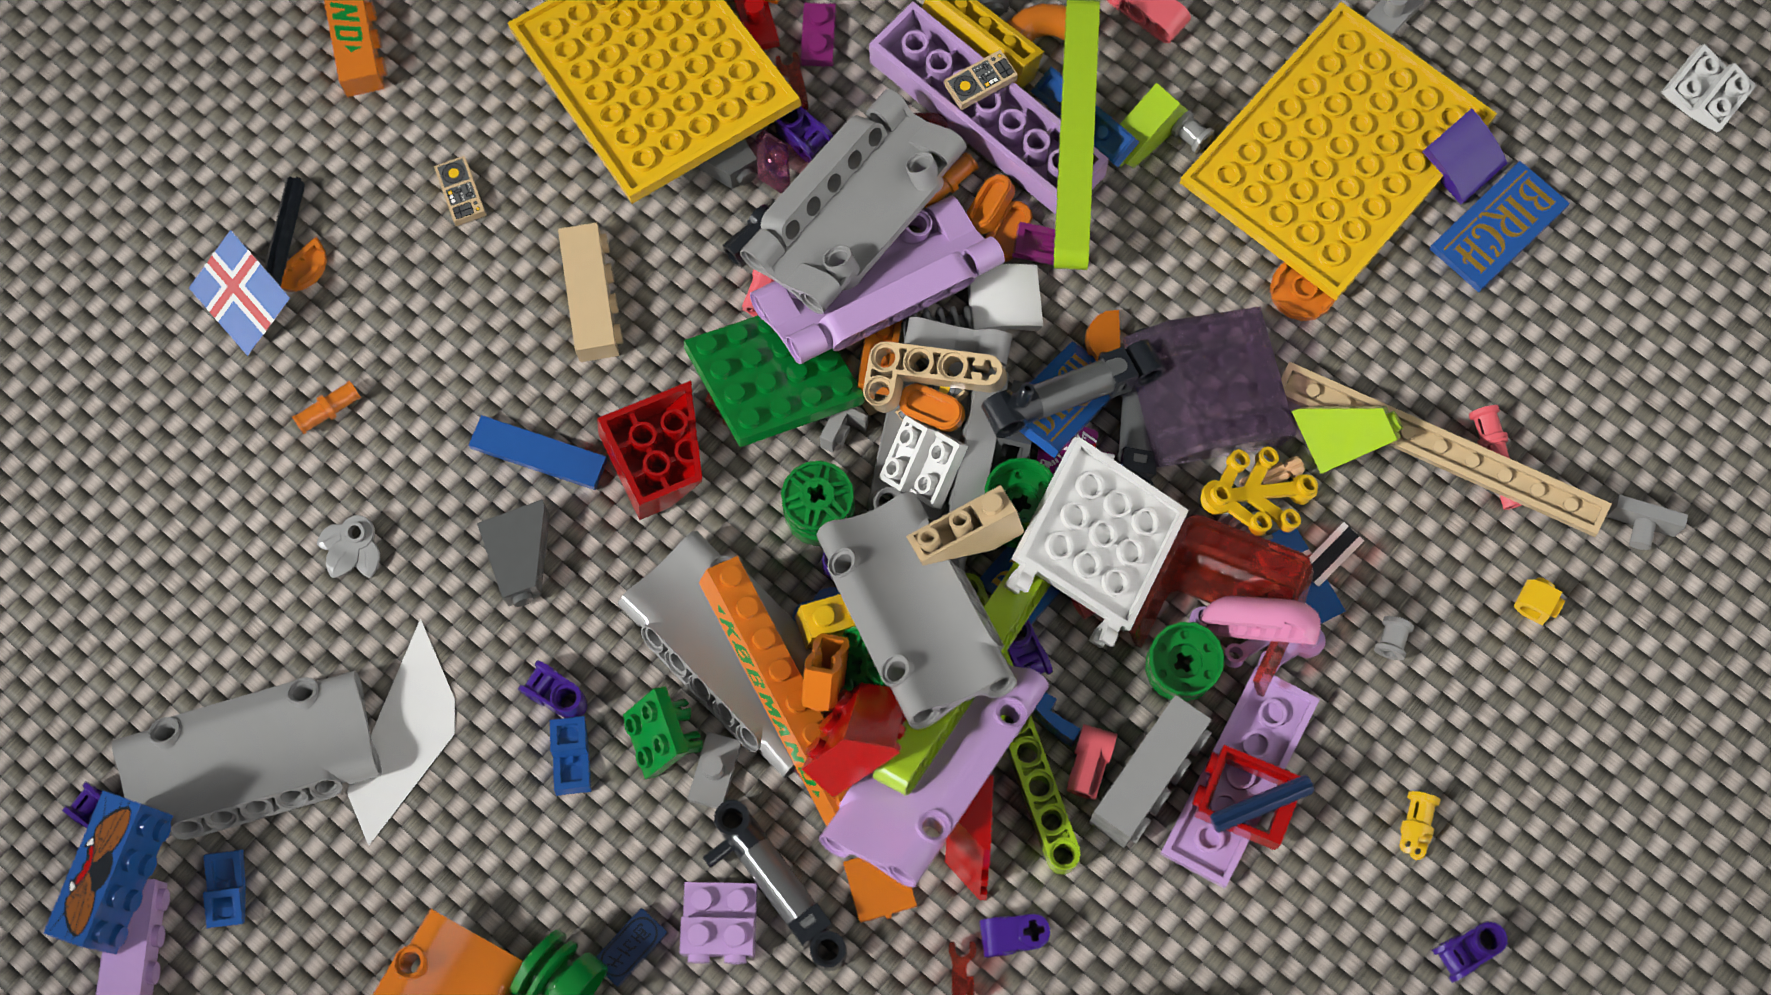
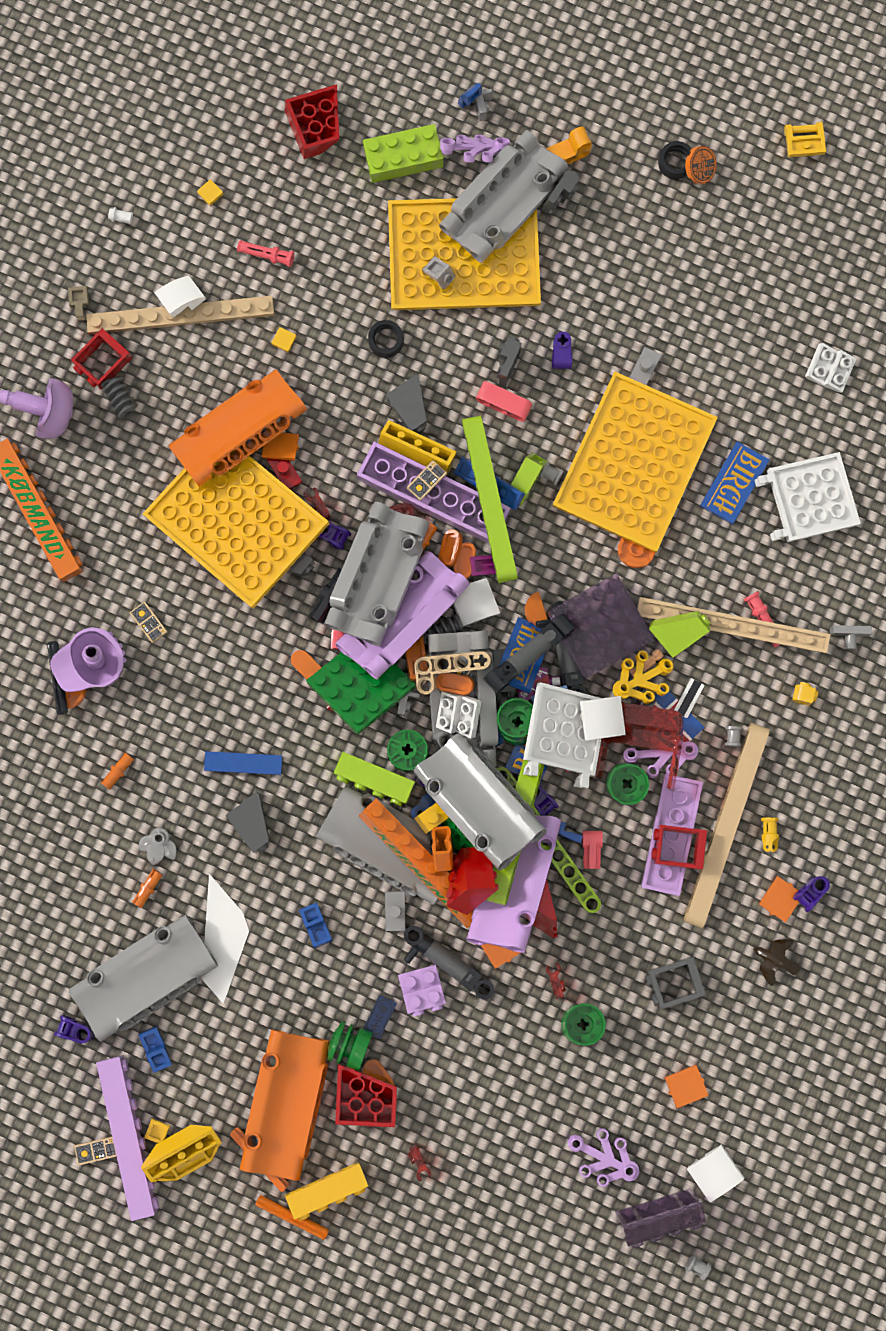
camera: 20 degrees left, 10 degrees up
blue brick [43,791,174,955] -> none
sticker [189,230,290,356] -> none
dark purple piece [518,660,588,718] -> none
tan brick [558,222,623,363] -> none
red wedge [597,380,702,520] -> none
green plate [623,686,703,780] -> none
clear pink plate [756,129,790,193] -> none
magenta plate [801,3,836,67] -> none
tan slope [906,485,1025,566] -> none
dark purple piece [979,914,1050,958] -> none
orange cylinder [1006,3,1066,42] -> none
light grey brick [1089,695,1212,848] -> none
bright pink brick [1199,596,1321,645] -> none
dark blue axle [1210,775,1315,833] -> none
dark purple slope [1422,108,1508,204] -> none
none -> lavender piece [50,627,127,692]
none -> orange pin [132,868,163,908]
none -> orange tile [291,650,321,680]
none -> lime brick [334,752,415,807]
none -> white slope [580,696,626,740]
none -> tan beam [684,723,770,928]
none -> white plate [754,452,861,542]
none -> orange piece [759,876,799,923]

